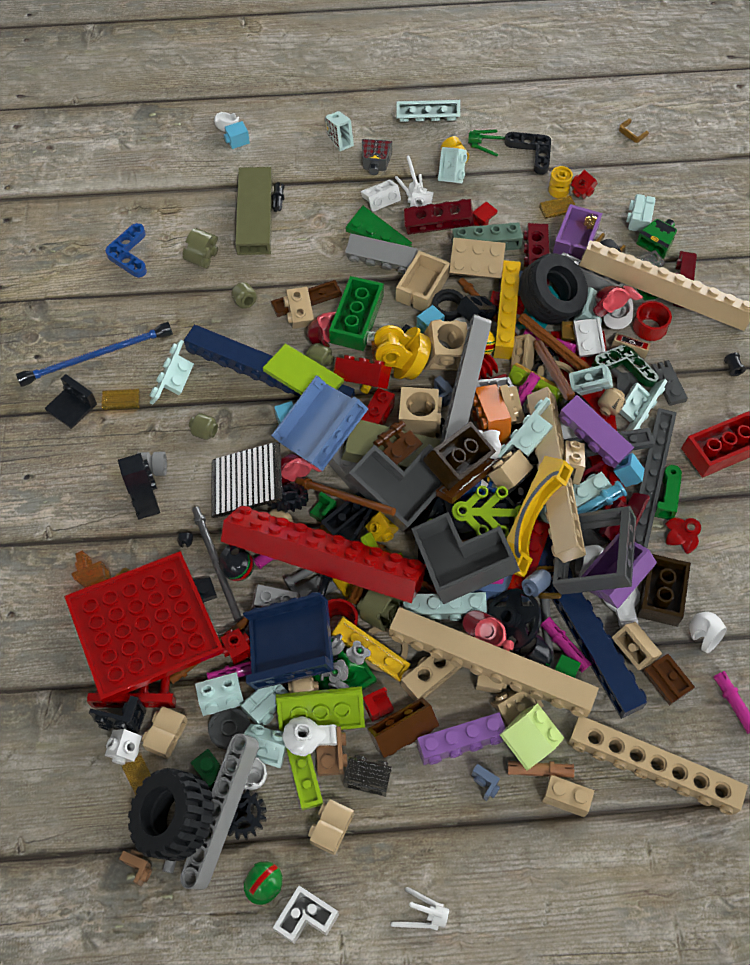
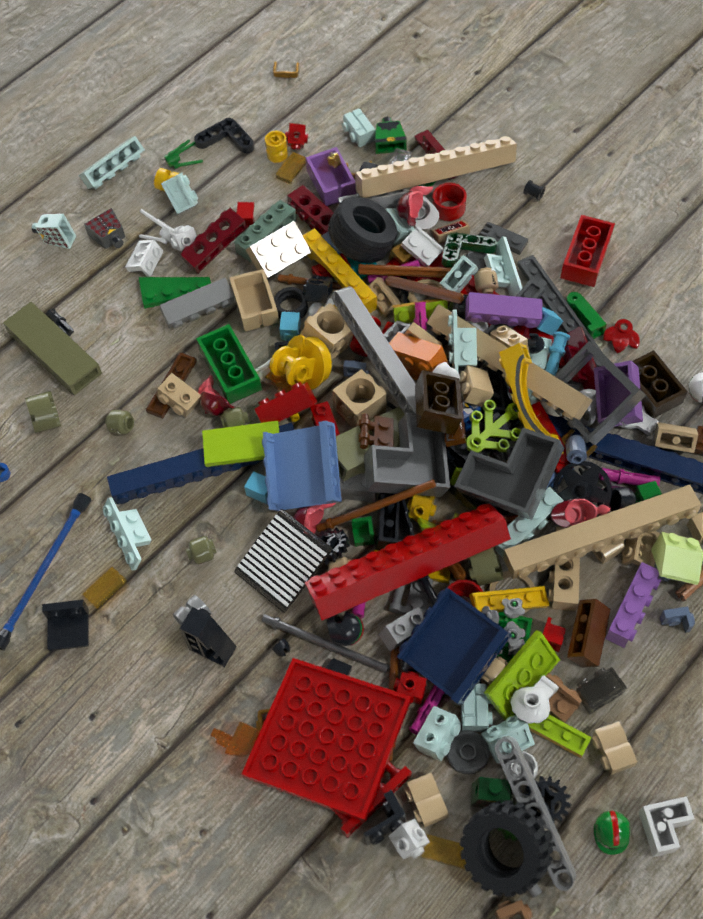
camera: 40 degrees left, 0 degrees up
none -> black plate [528,333,545,354]

